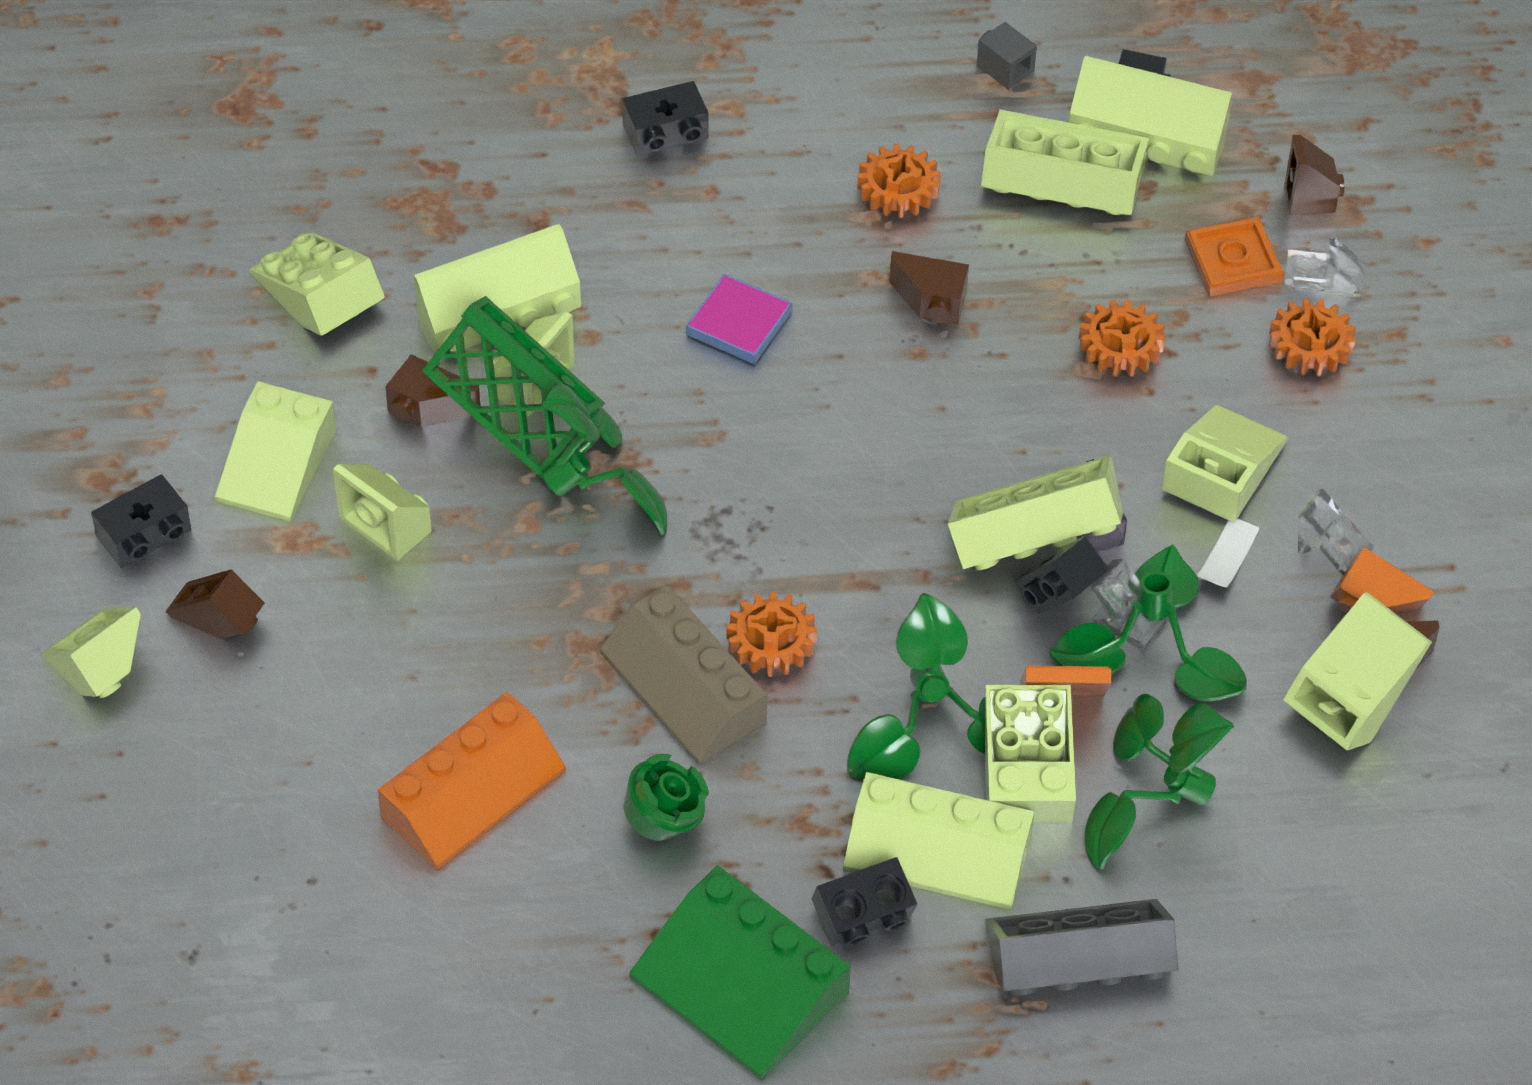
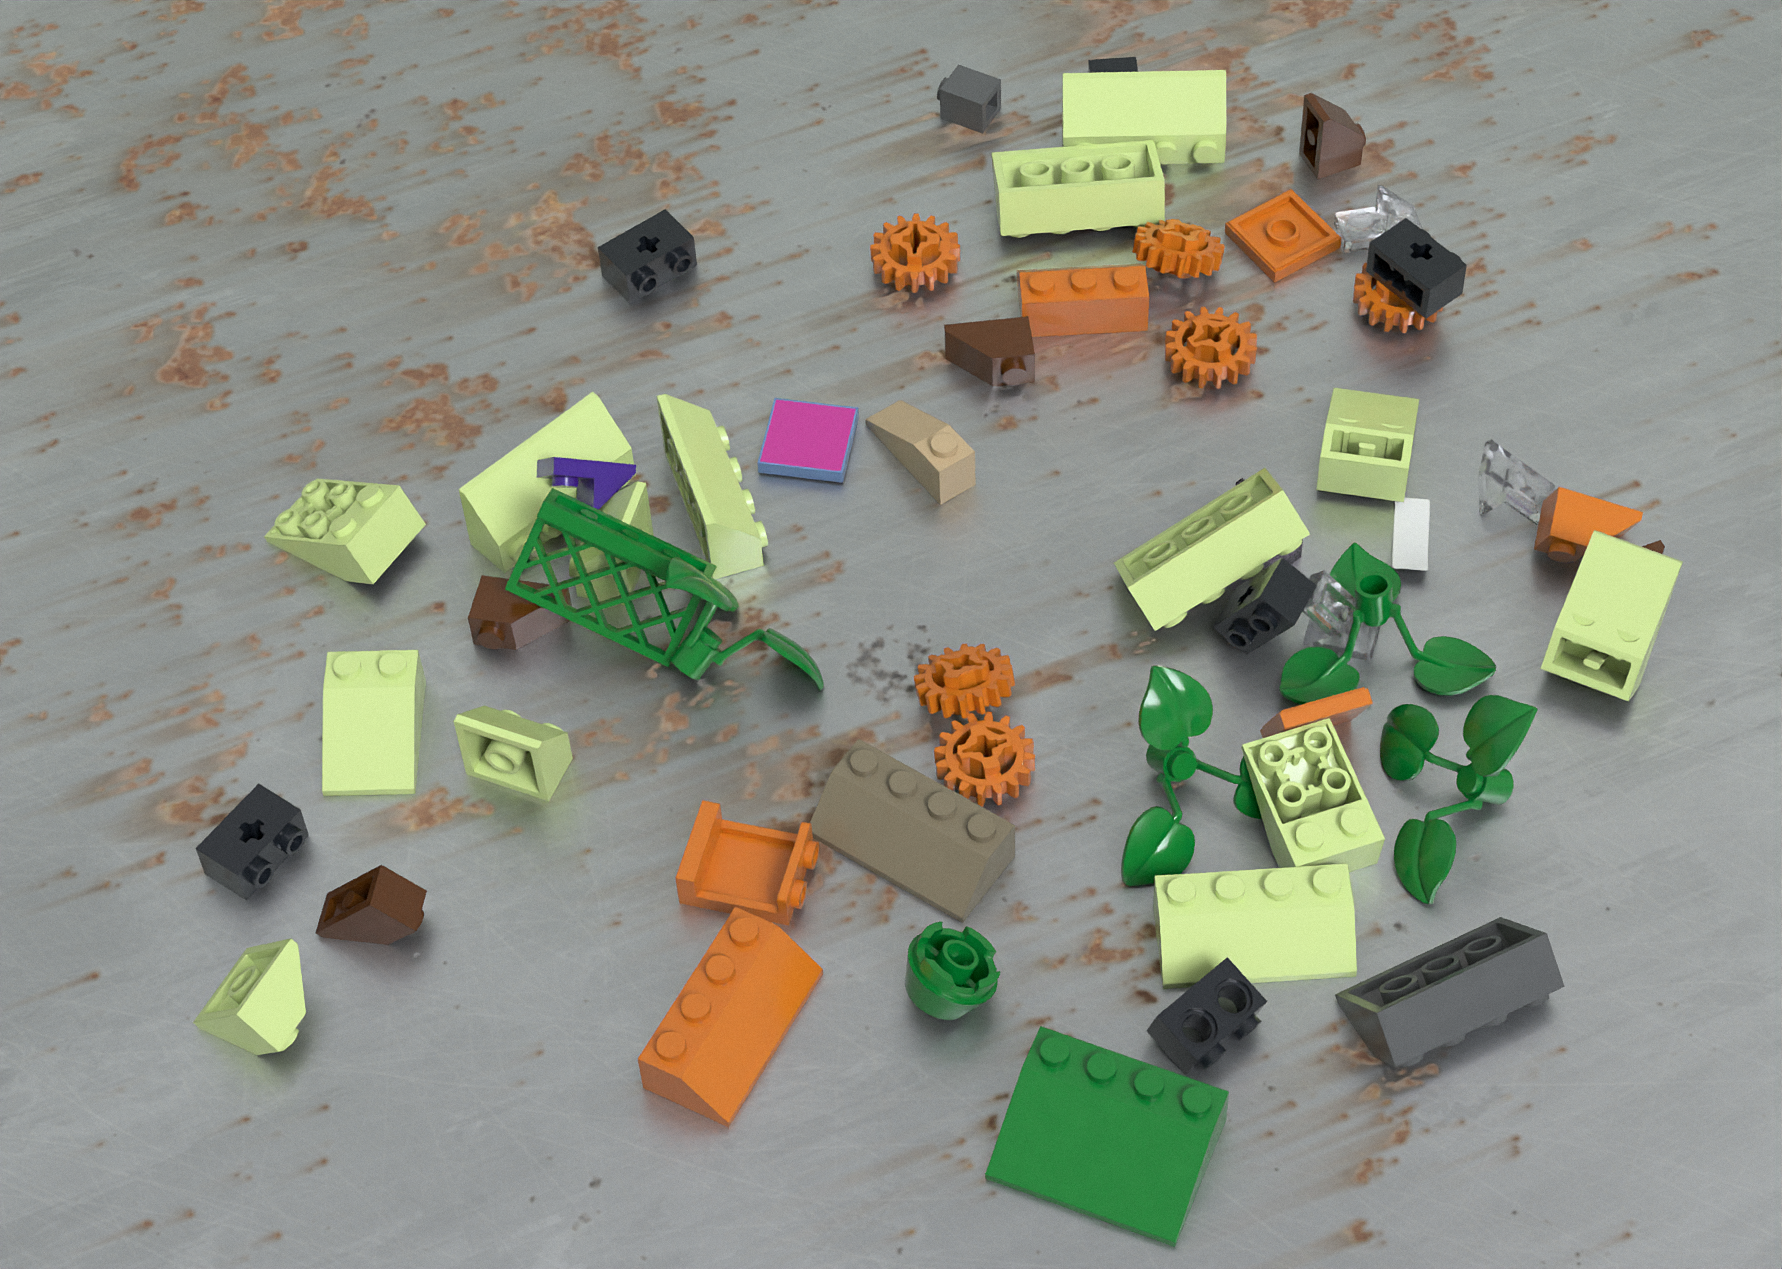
camera: 15 degrees left, 0 degrees up
none -> dark purple slope [536,457,636,510]
none -> yellowish green slope [656,394,768,579]
none -> orange panel [675,800,819,926]
none -> tan slope [865,400,976,505]
none -> orange gear [914,643,1015,719]
none -> orange slope [1017,264,1149,337]
none -> orange gear [1132,219,1225,279]
none -> black brick [1366,218,1467,319]

